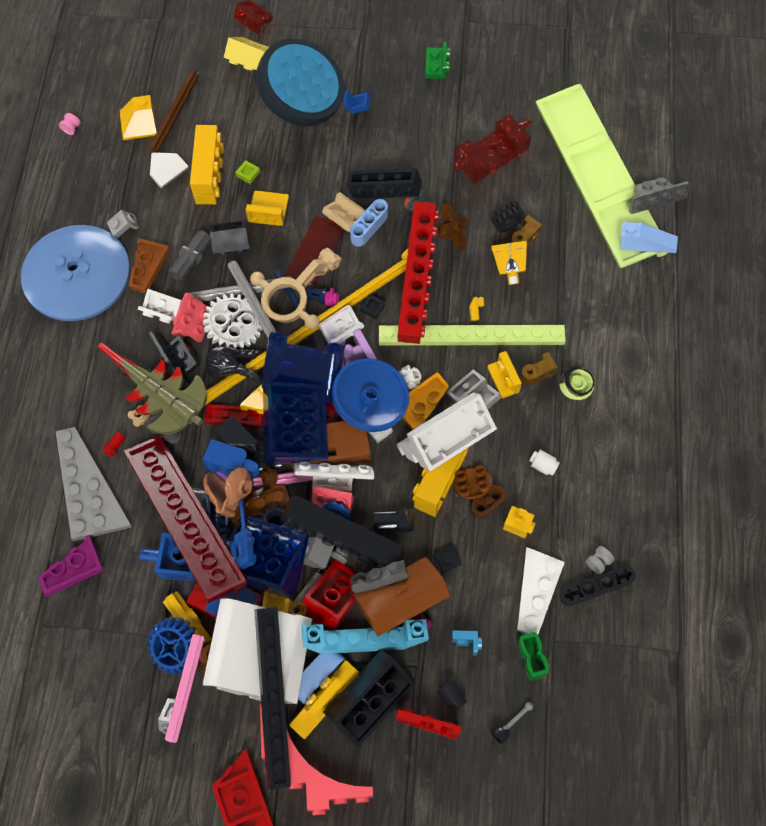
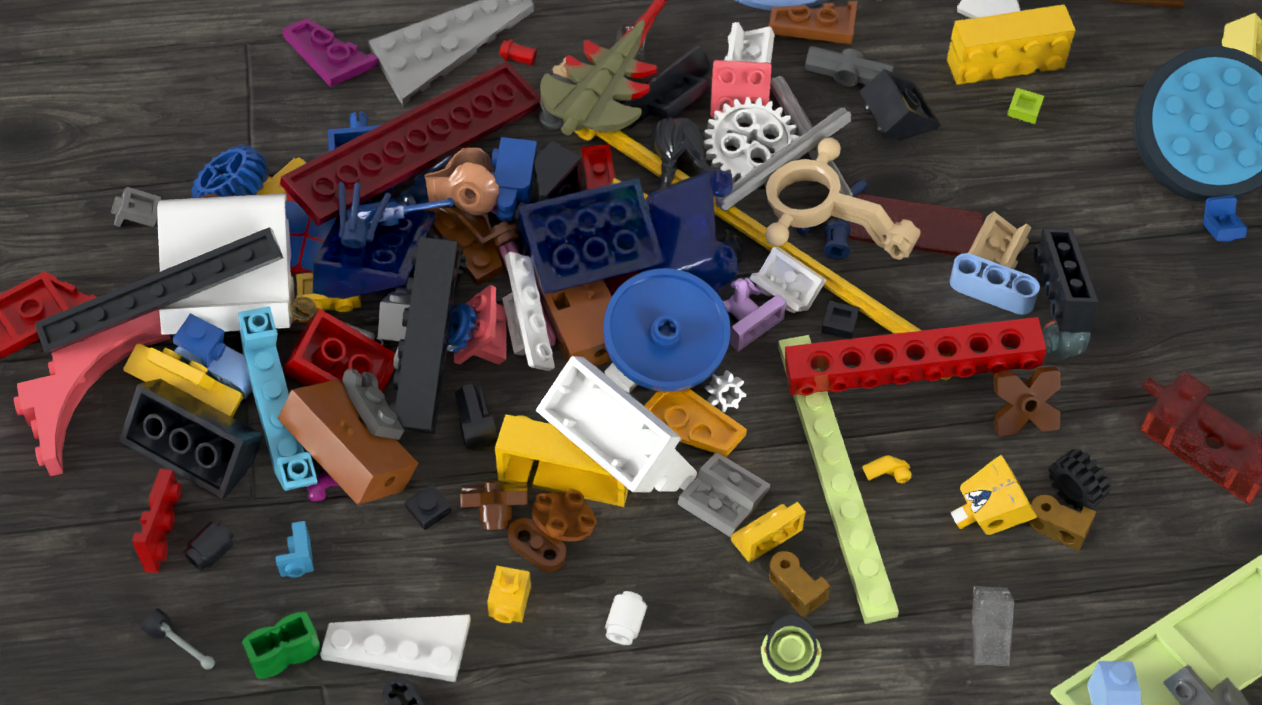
camera: 75 degrees right, 10 degrees down
bright pink axle [165,634,205,743] -> none
yellow bracket [246,191,289,226] -> none
dark pink plate [325,288,339,307] -> none
none -> blue bracket [173,313,226,368]
none -> dark blue plant [338,182,391,248]
none -> reddish brown plant [460,480,528,530]
none -> clear slope [971,586,1014,666]

